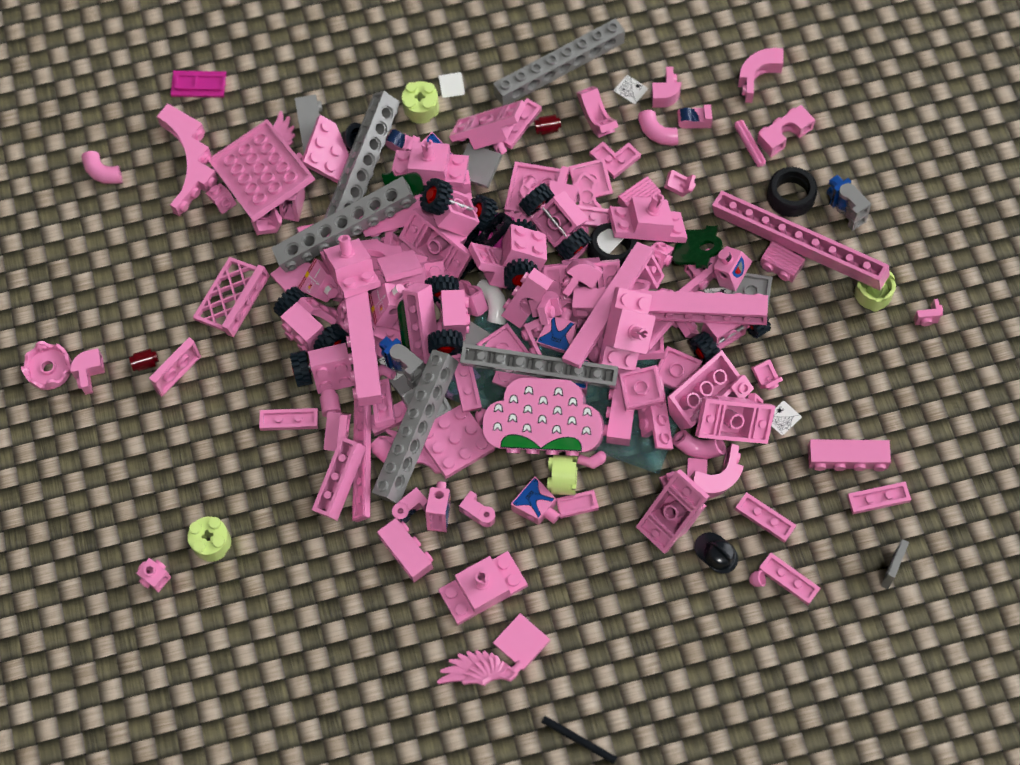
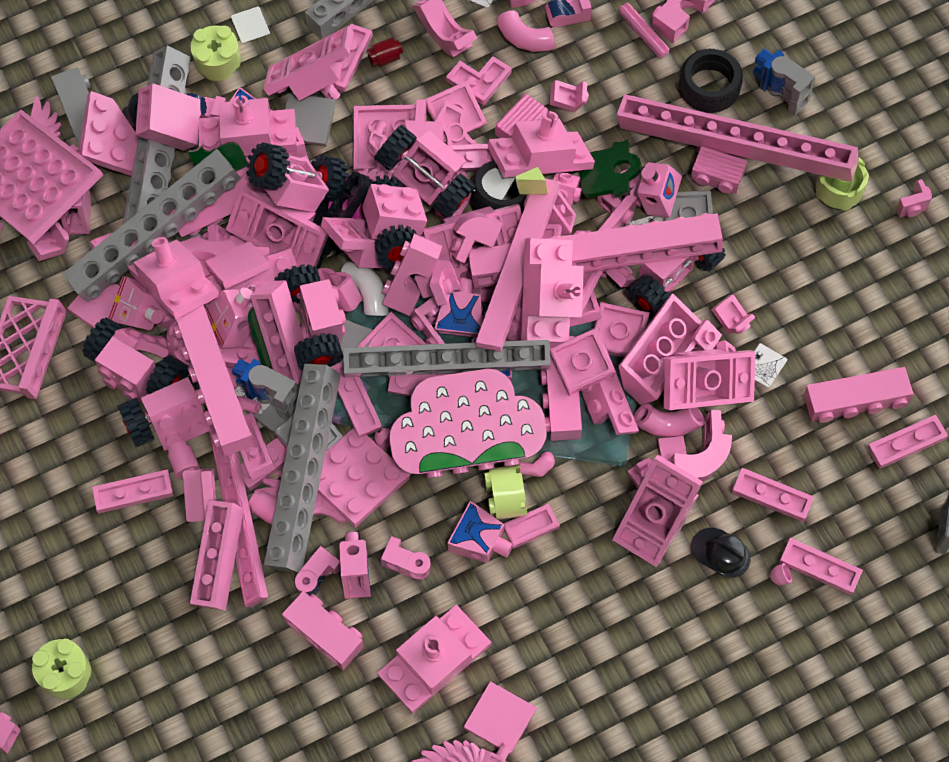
camera: 15 degrees left, 0 degrees up
none -> bright pink brick [136,83,201,151]
none -> yellowish green slope [515,167,548,195]

